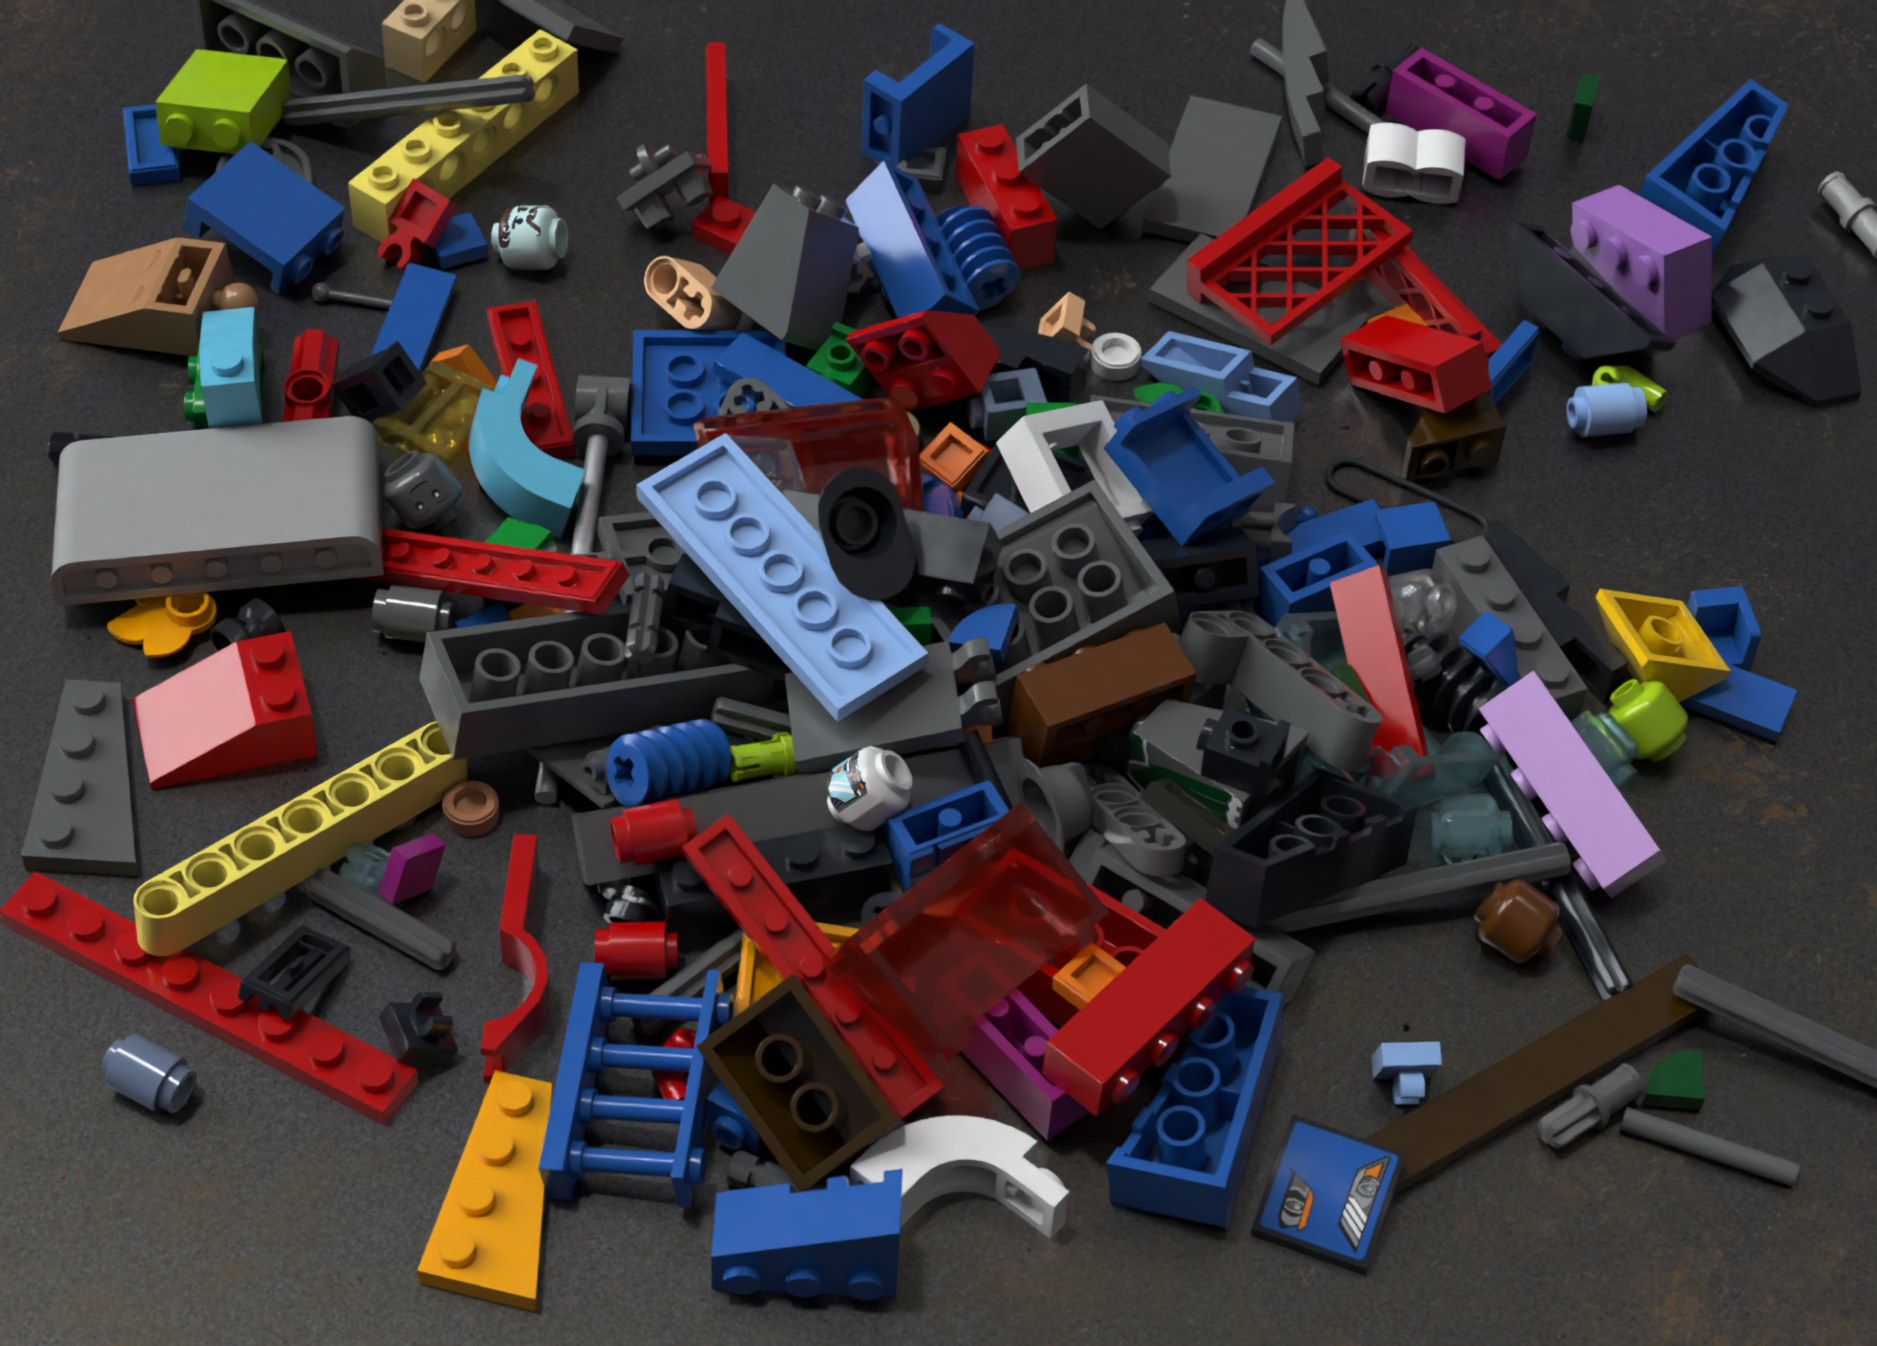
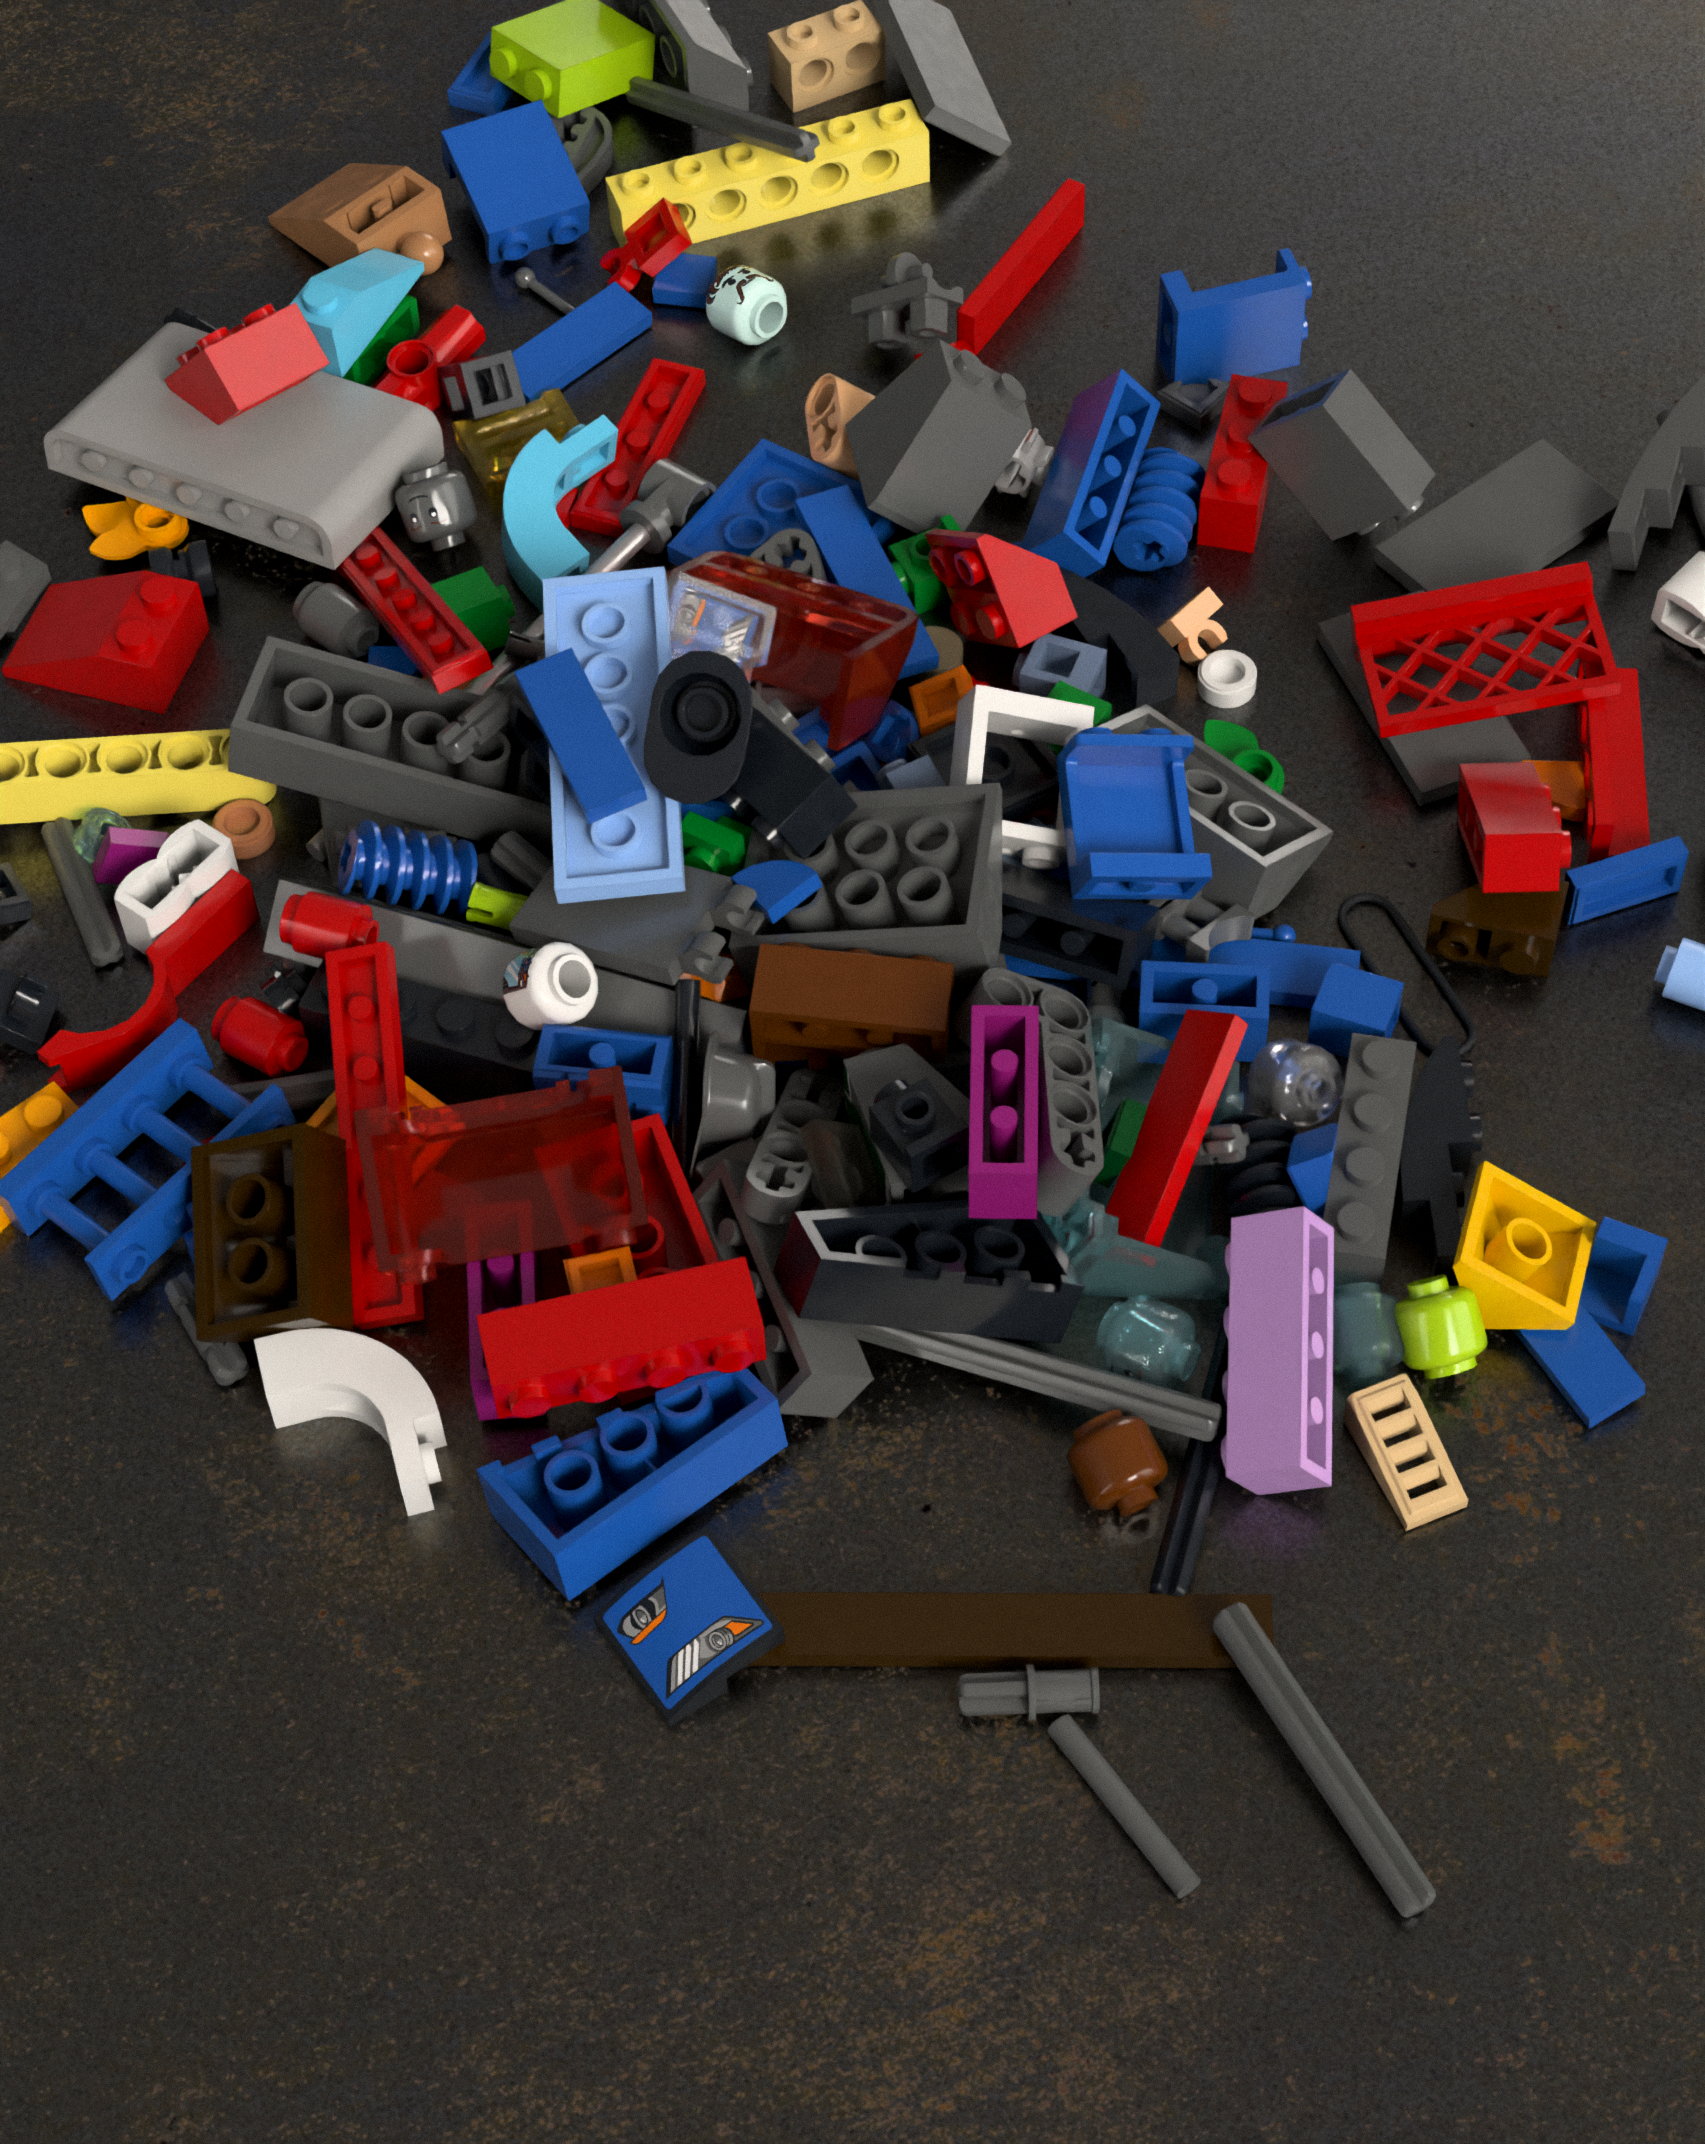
camera: 40 degrees right, 5 degrees up
orange tile [429,344,497,396] -> none
blue wedge [711,1169,903,1300] -> none
medium blue slope [1141,331,1303,423] -> none
light blue tile [1371,1041,1442,1105] -> none
dark green tile [1642,1050,1705,1110] -> none
none -> white brick [114,819,240,955]
none -> slope [164,302,330,426]
none -> blue tile [514,647,647,824]
none -> magenta brick [968,1005,1039,1219]
none -> tan slope [1343,1374,1468,1531]

